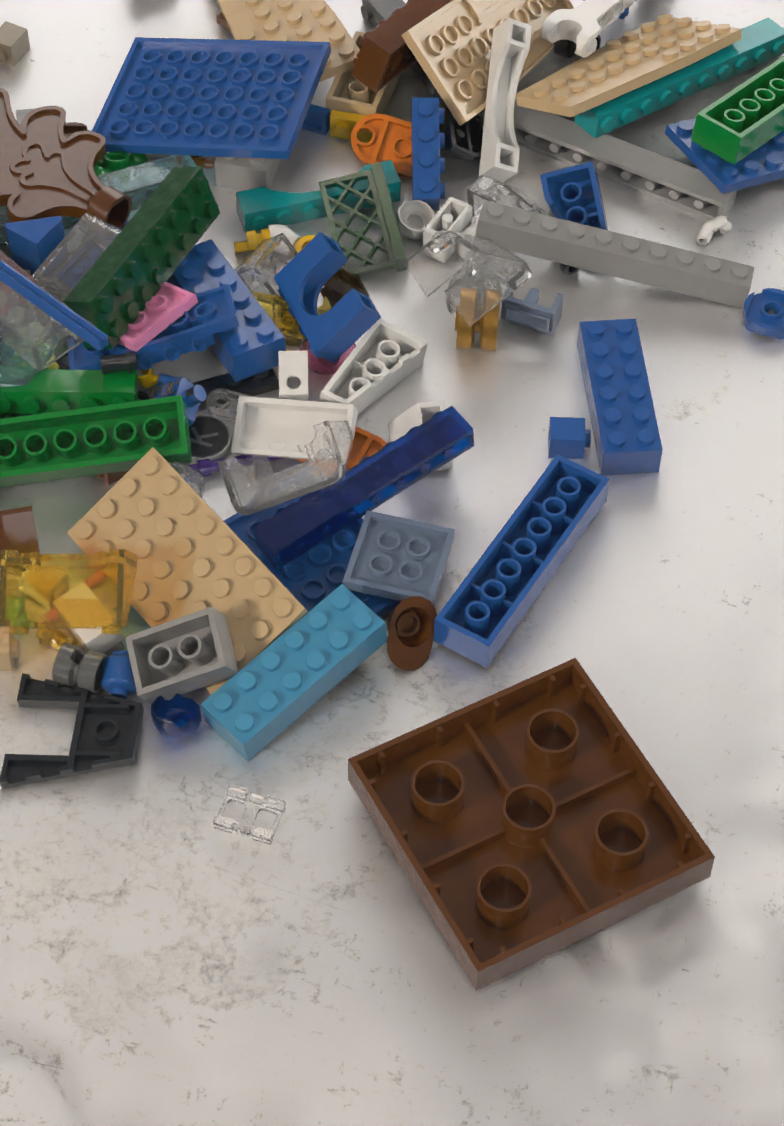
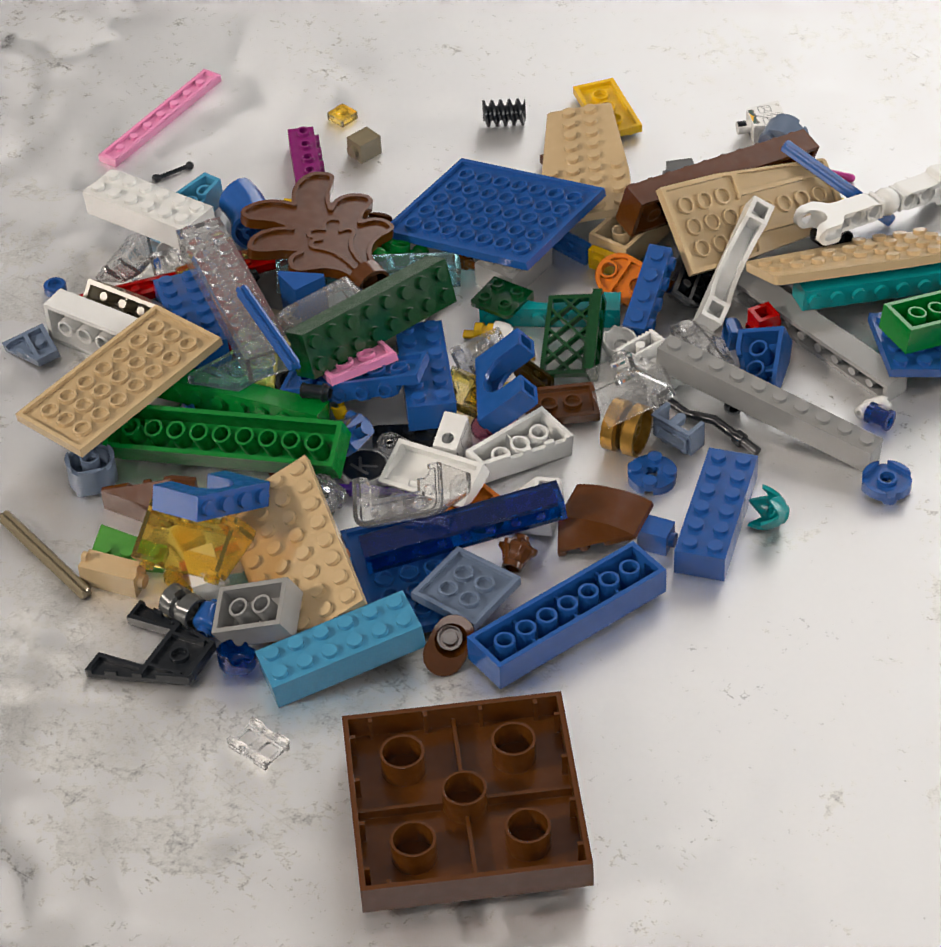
camera: 25 degrees right, 10 degrees down
none -> blue arch [152,470,270,522]
none -> dark green bracket [471,276,534,319]
none -> reddish brown rock [498,533,538,573]
none -> reddish brown plate [525,381,600,425]
none -> reddish brown wedge [557,484,654,557]
none -> blue plate [627,451,677,495]
none -> black bar [641,379,761,455]
none -> blue brick [721,317,743,351]
none -> red brick [745,301,781,329]
none -> teal piece [747,484,790,530]
none -> clear blue bush [863,402,896,431]

